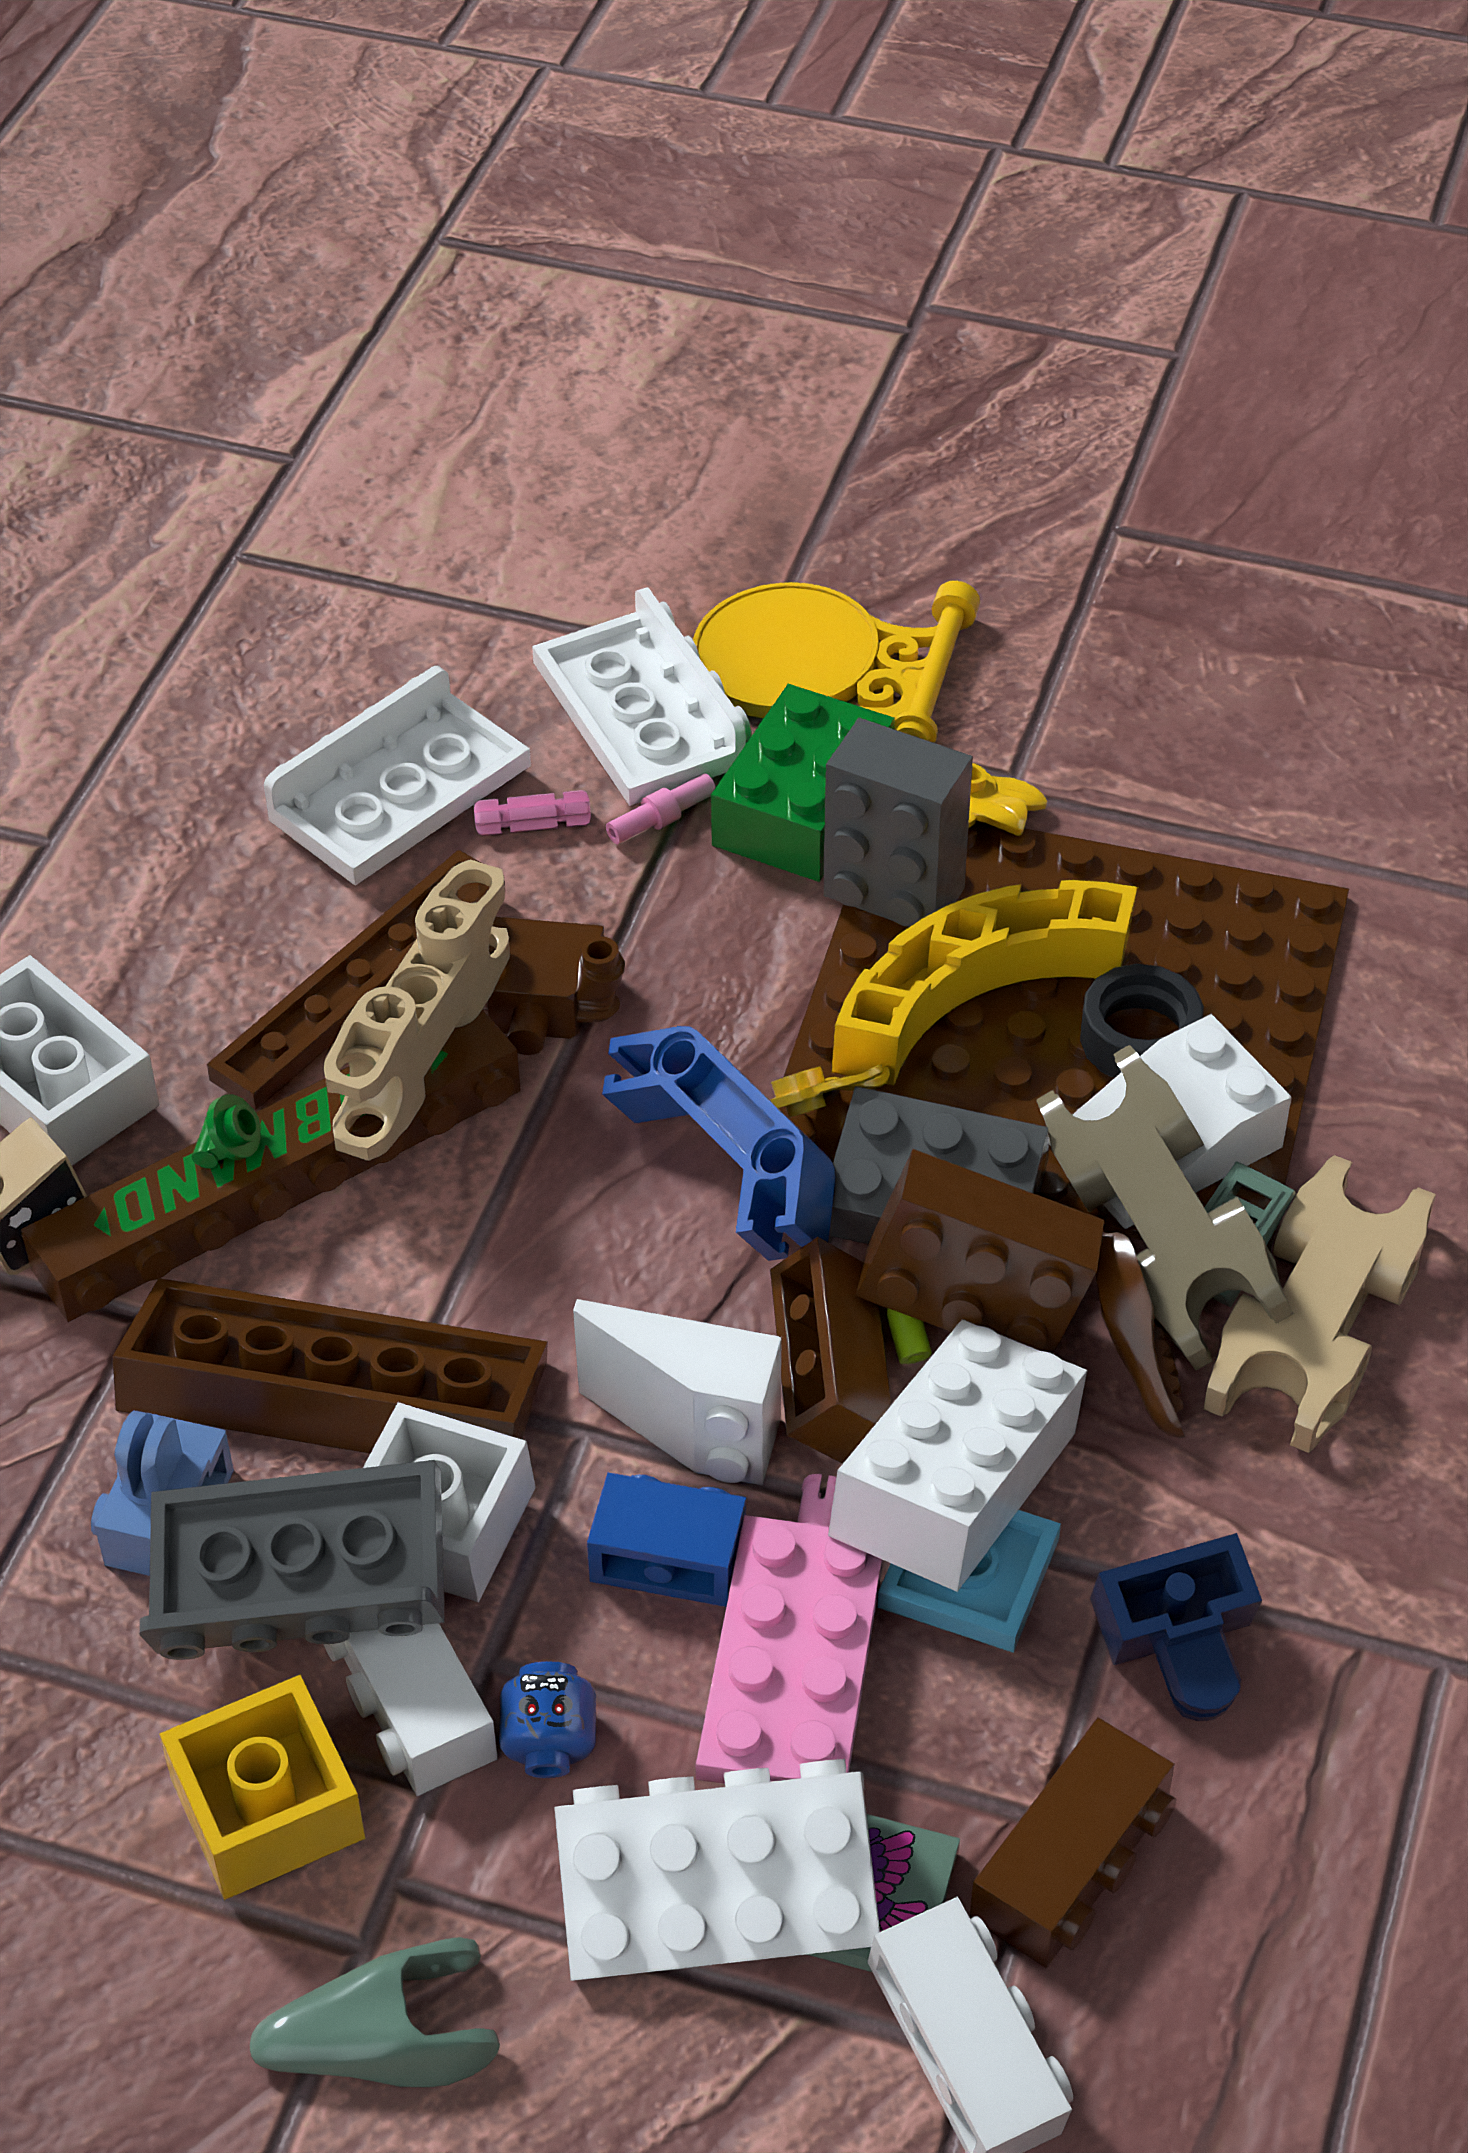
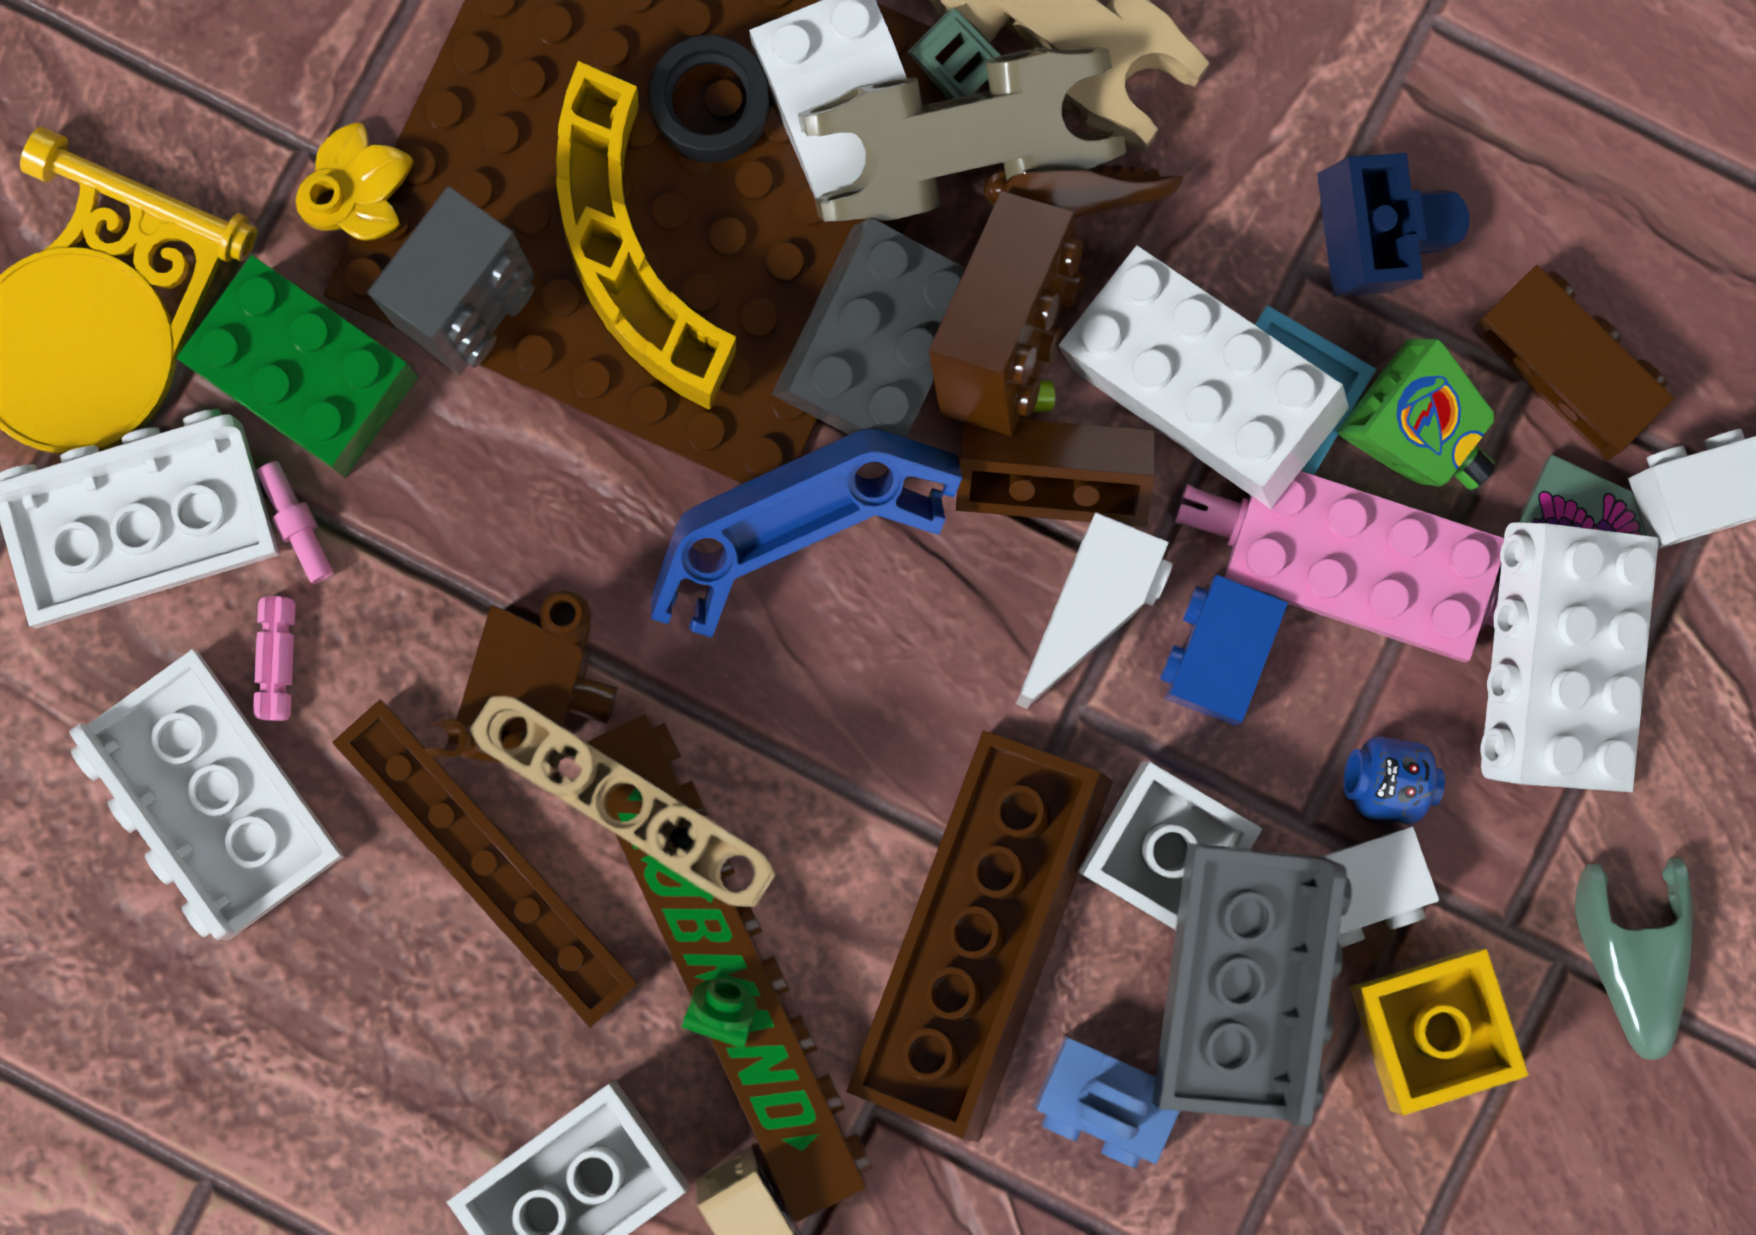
camera: 80 degrees left, 35 degrees up
yellow plate [770,1064,890,1117] -> none
none -> bright green torso [1336,339,1495,490]

